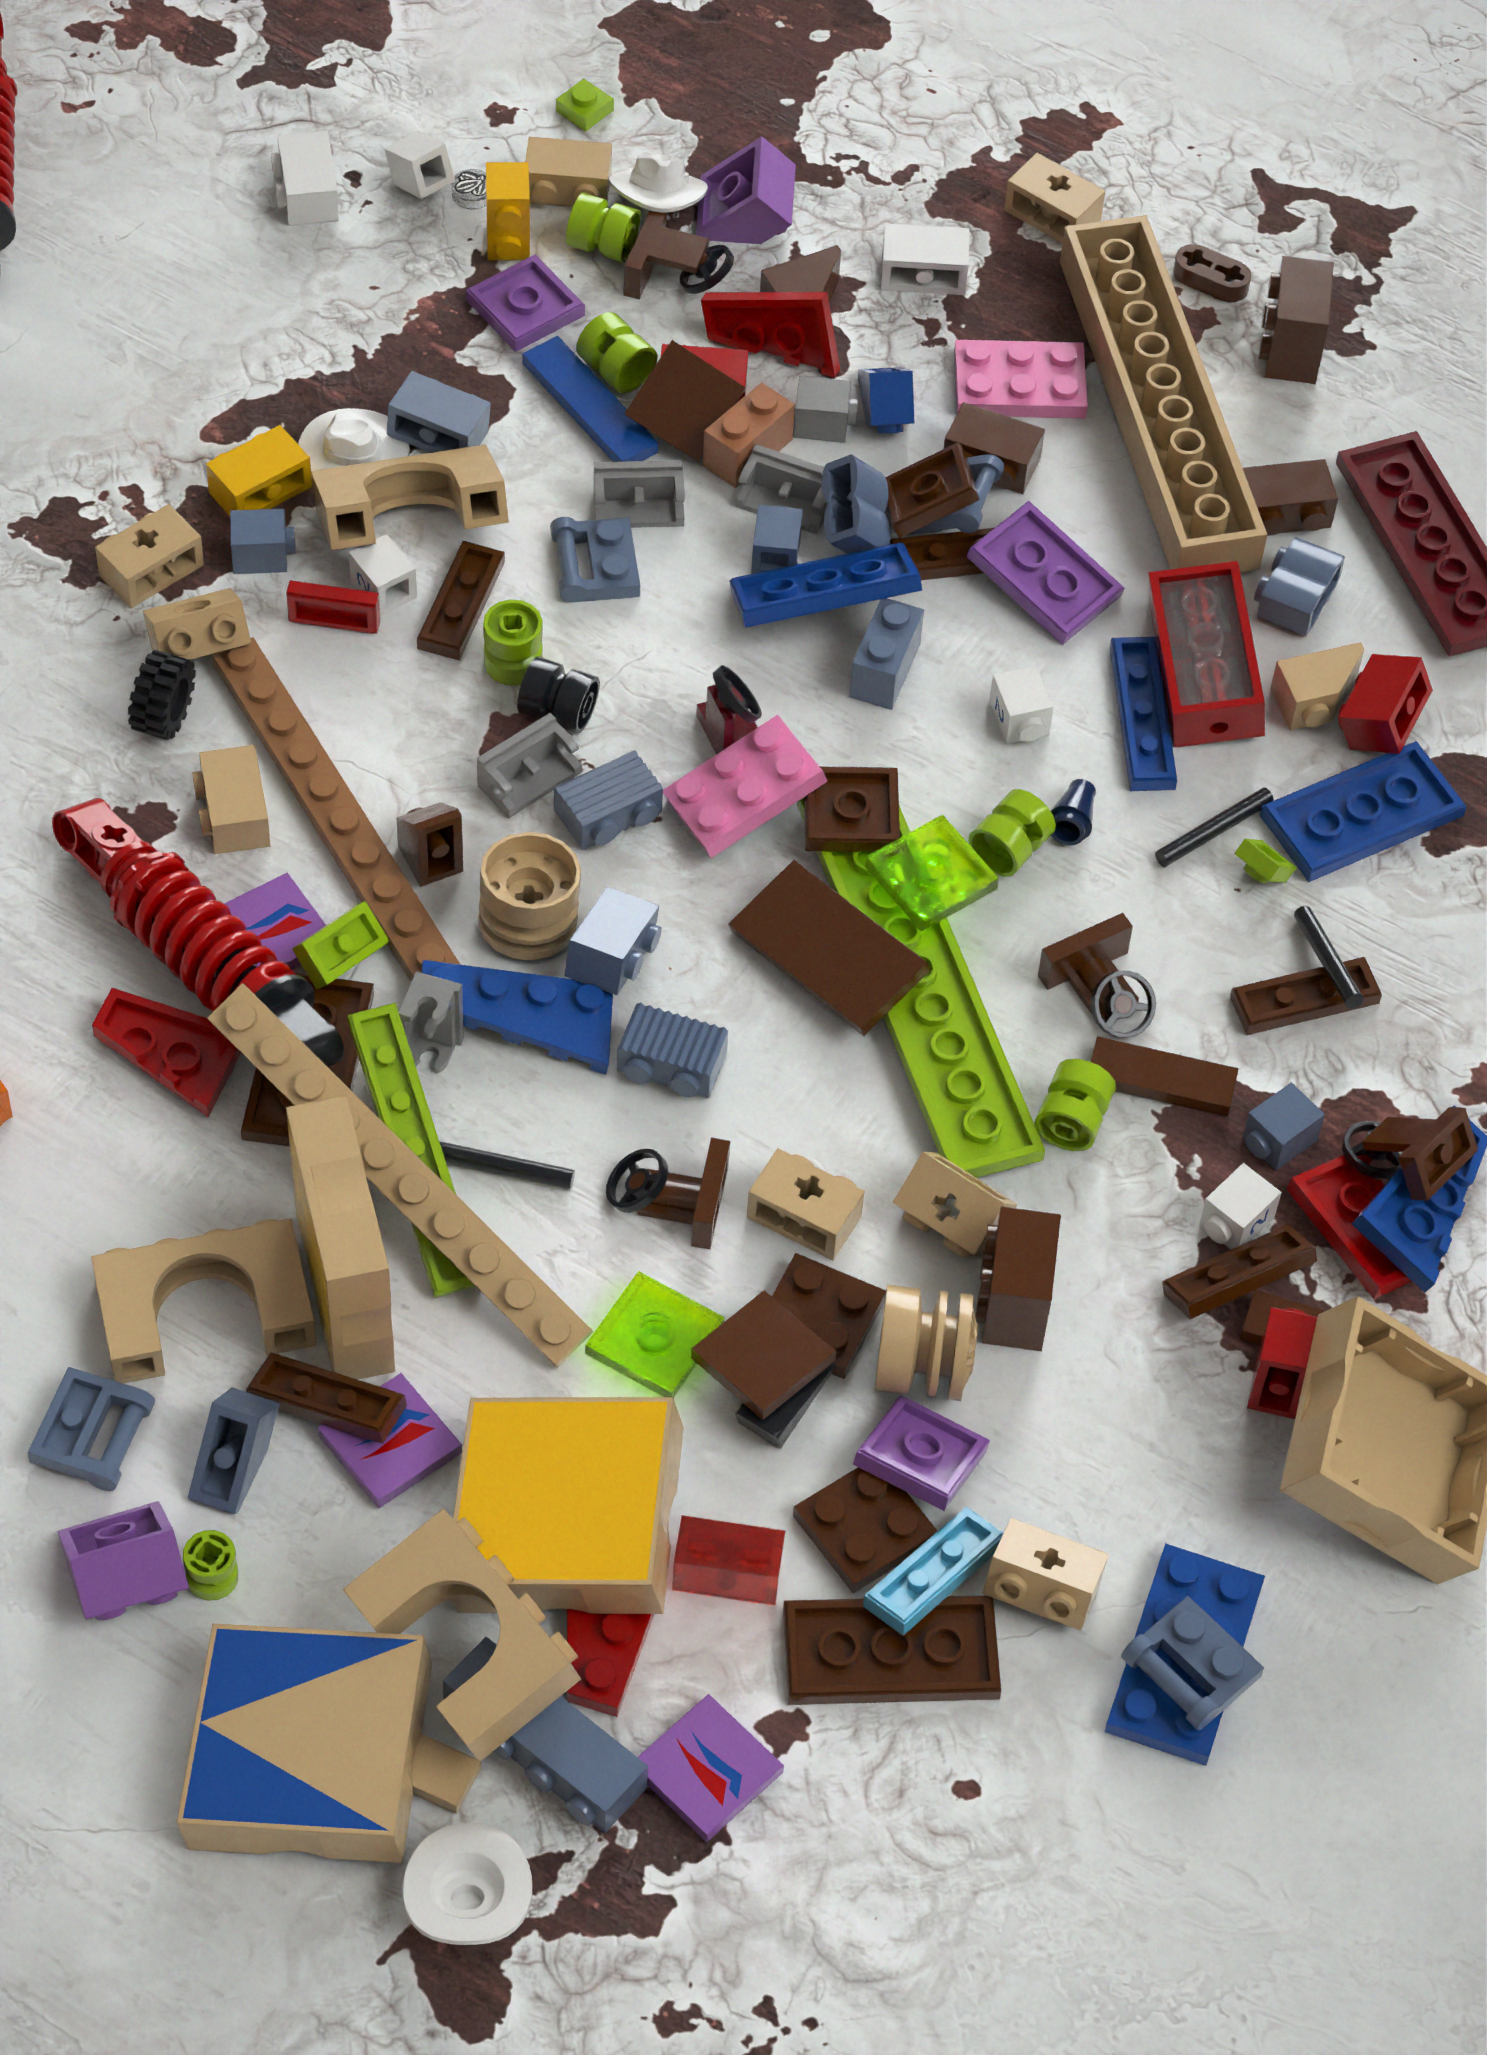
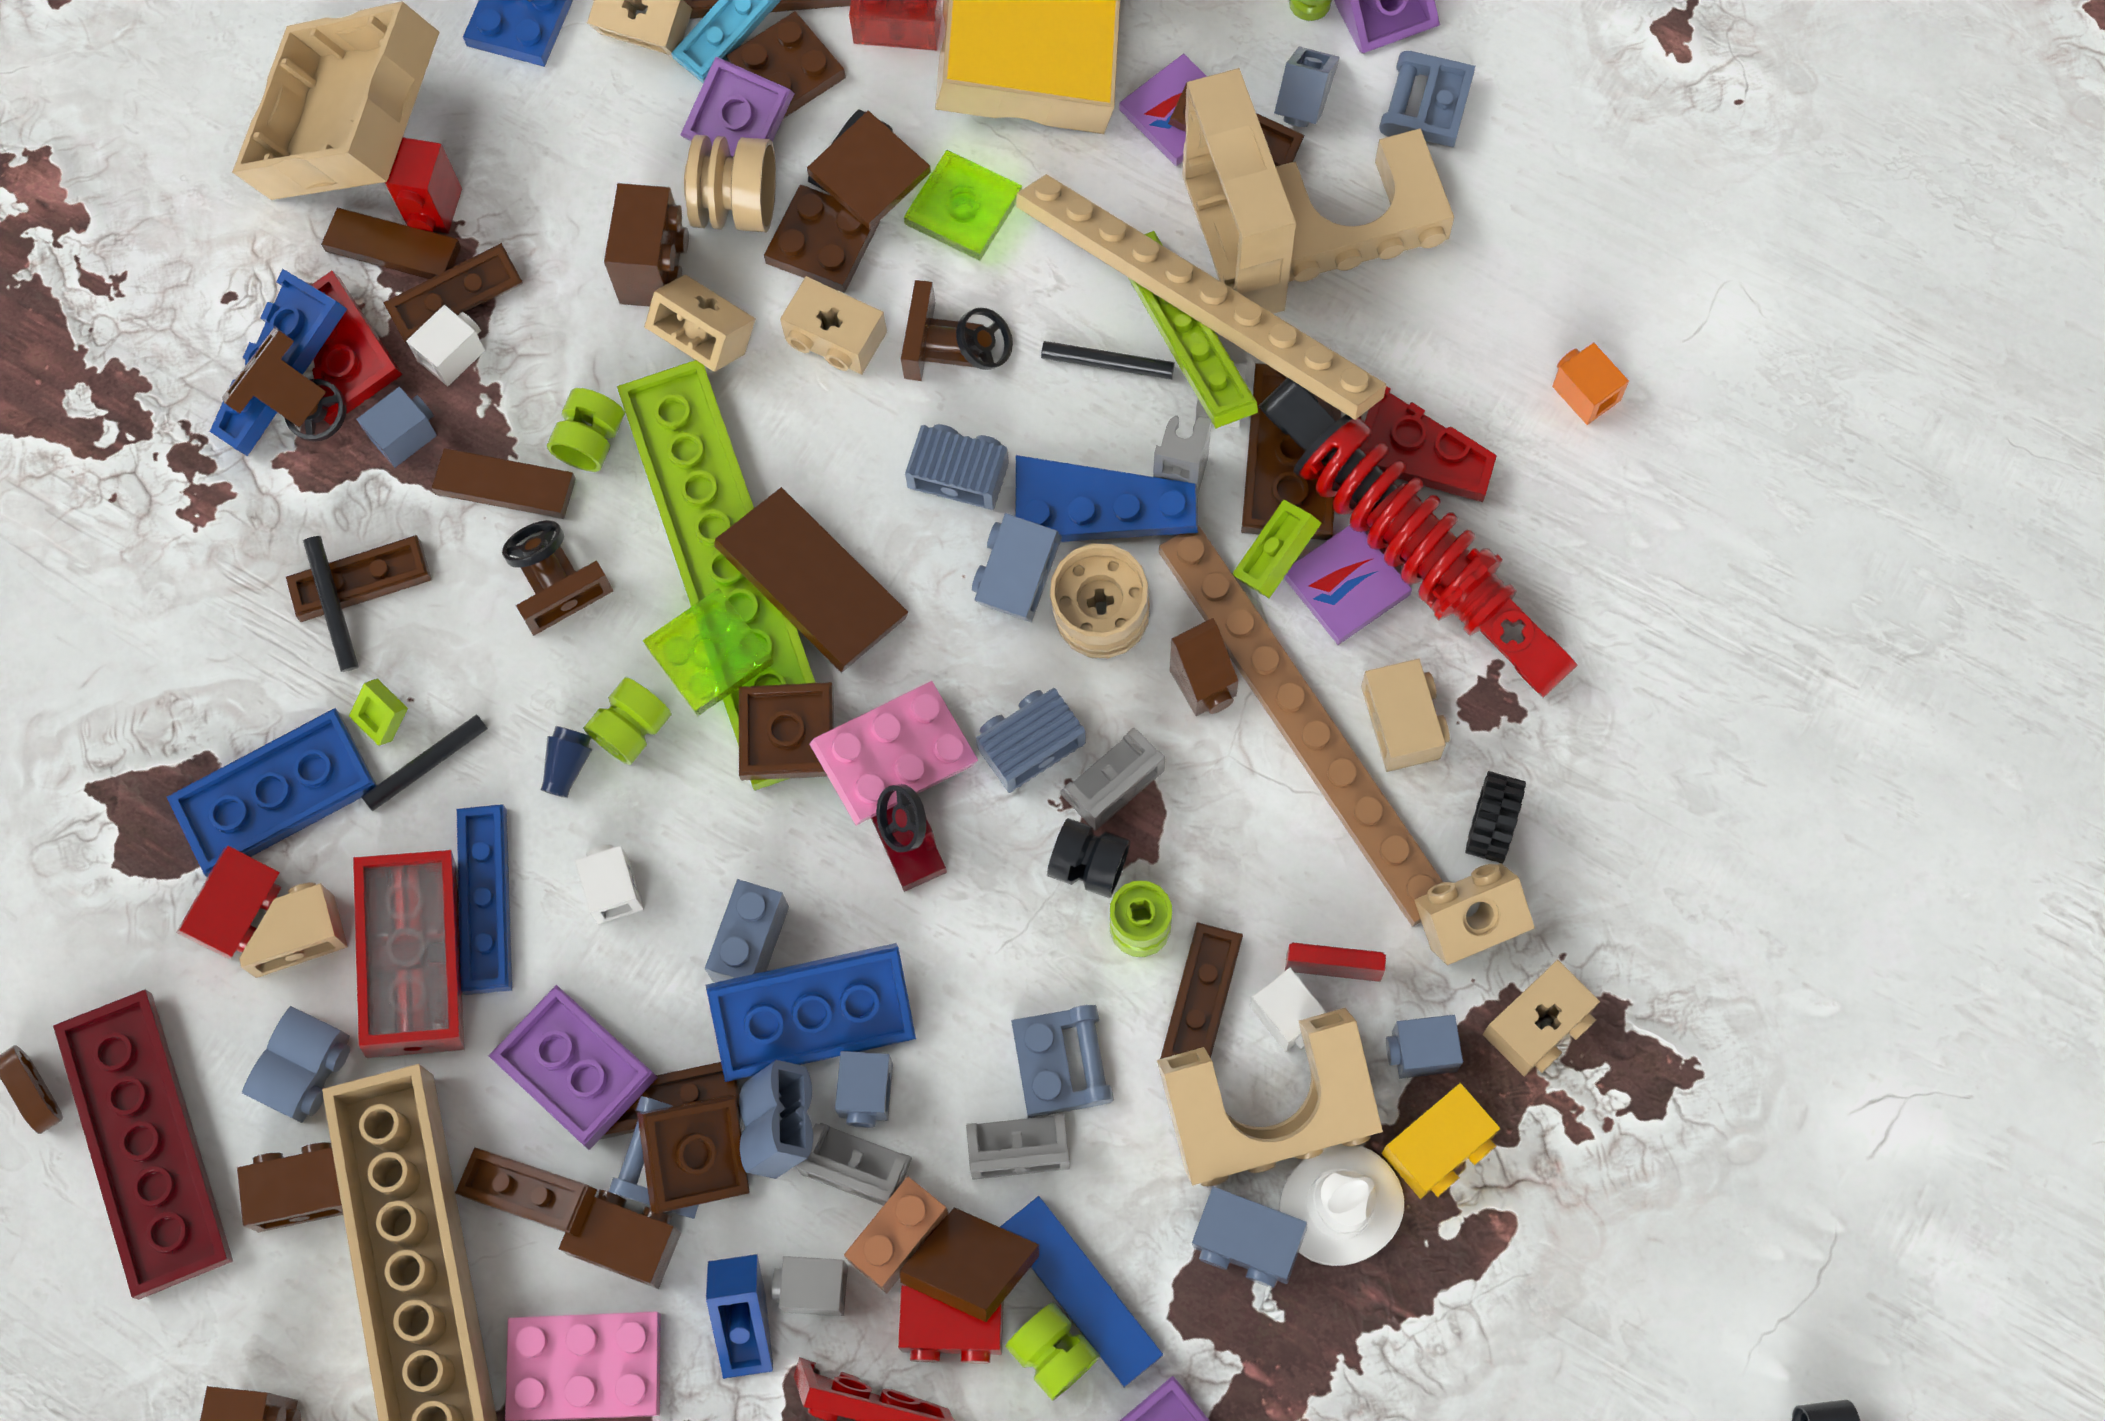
camera: 175 degrees left, 15 degrees up
none -> reddish brown tile [455,1147,597,1237]

